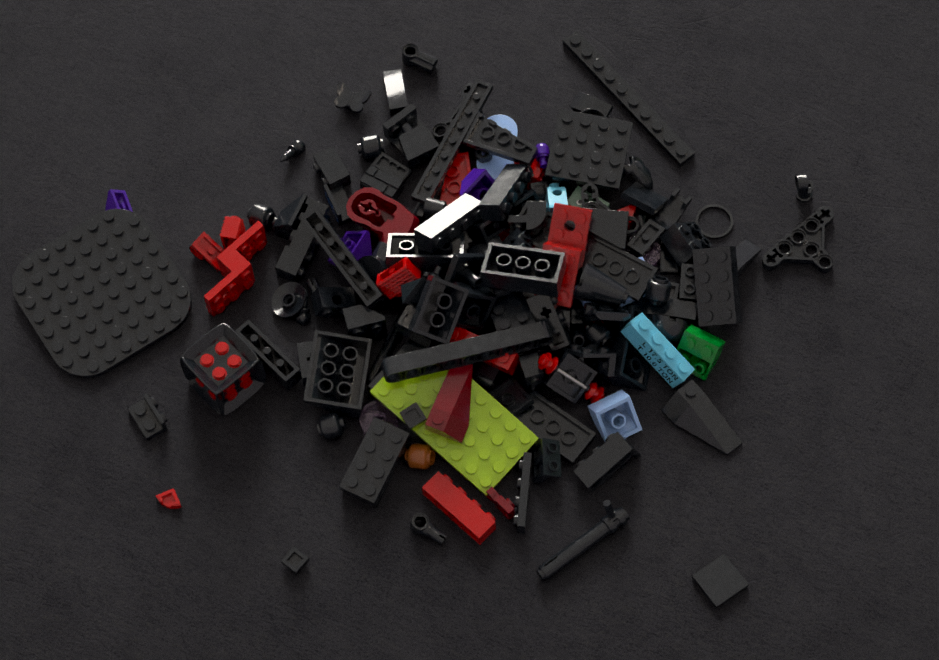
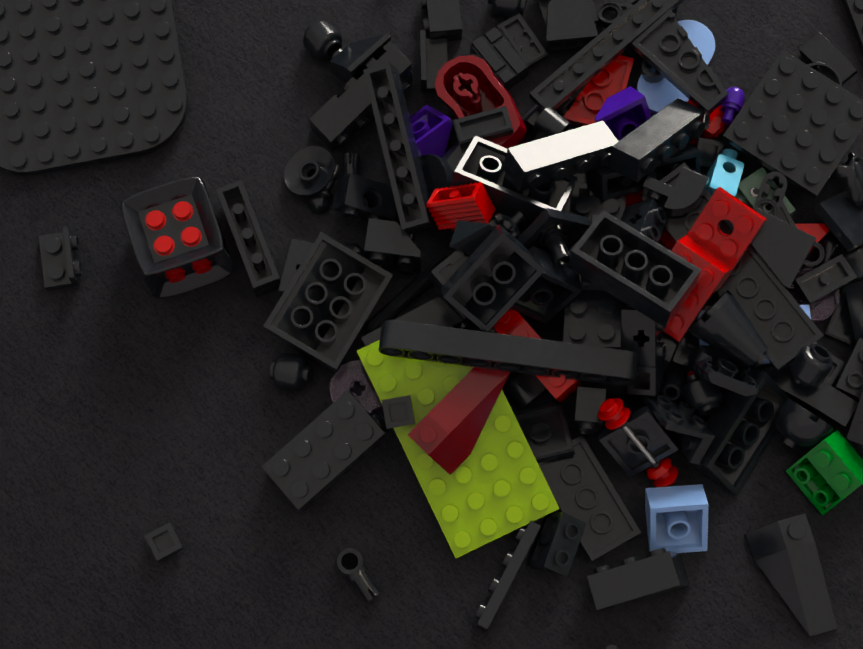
camera: 20 degrees right, 10 degrees up
red tile [156,488,182,509] -> none
red plate [189,232,224,271] -> none
red bracket [204,221,267,317] -> none
red brick [220,216,246,250] -> none
dark orange head [405,443,435,470] -> none
red brick [422,471,496,545] -> none
dark red plate [486,487,515,520] -> none
medium azure brick [620,313,695,388] -> none
none -> black tile [453,106,514,148]

